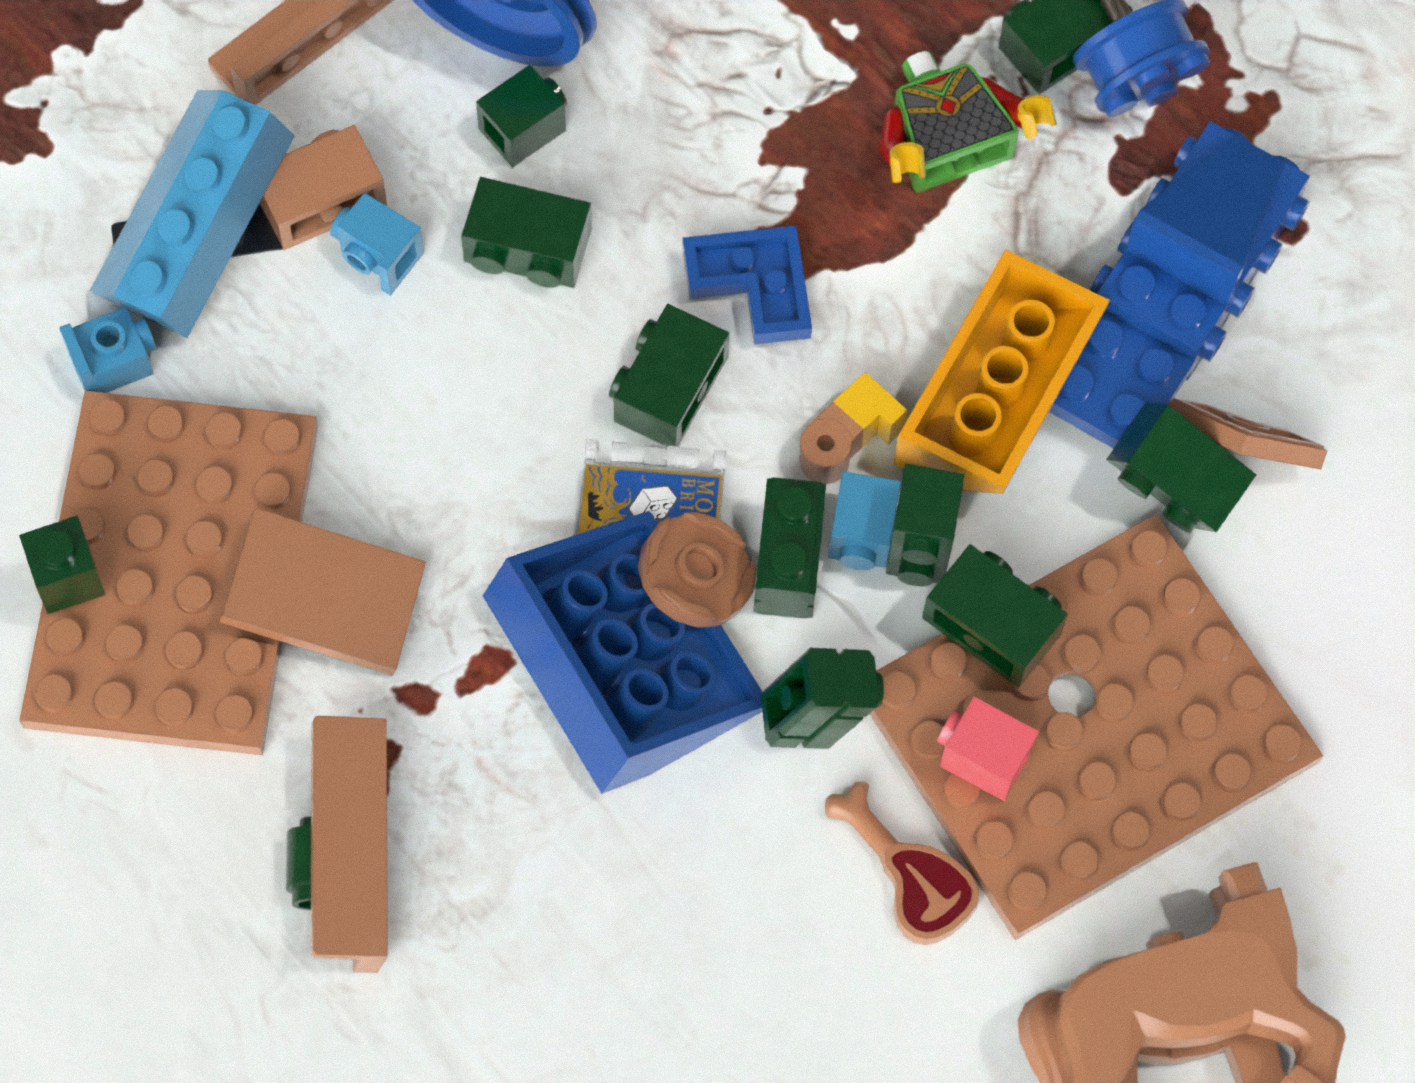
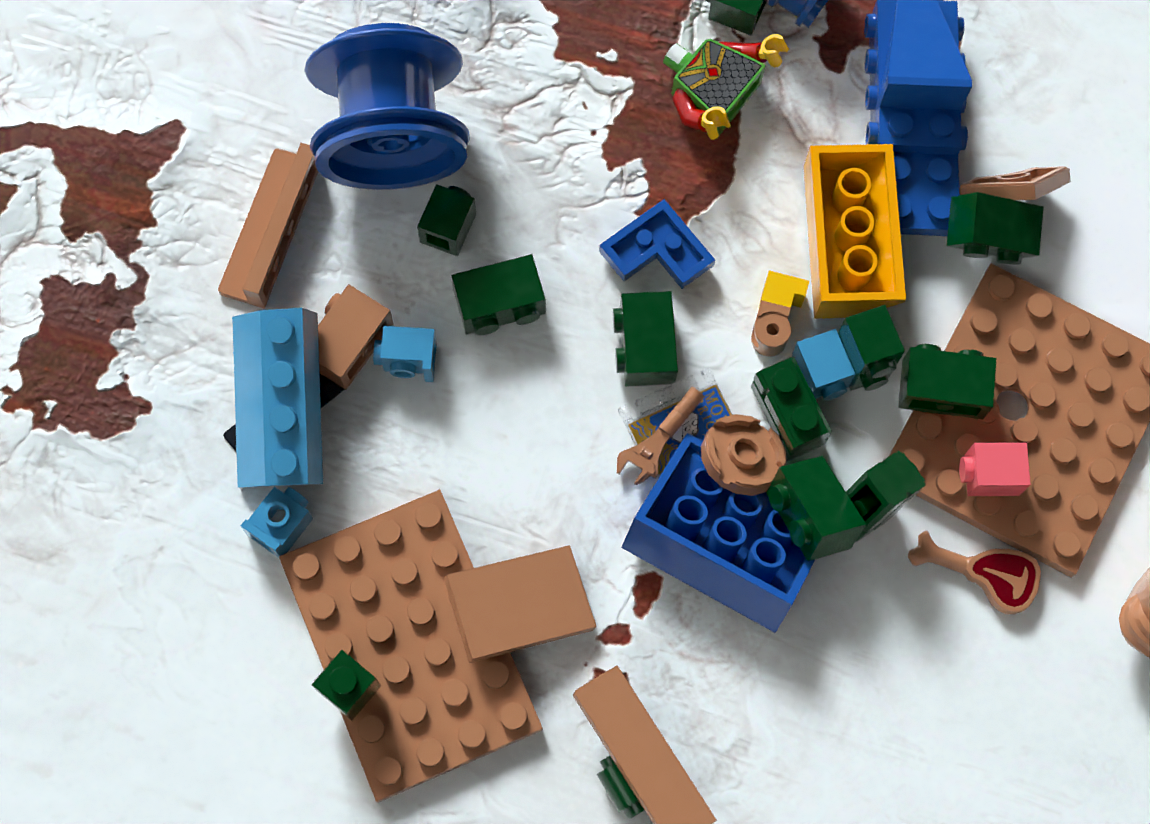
camera: 30 degrees left, 5 degrees up
none -> nougat piece [617,387,705,485]
none -> dark green brick [766,455,866,562]

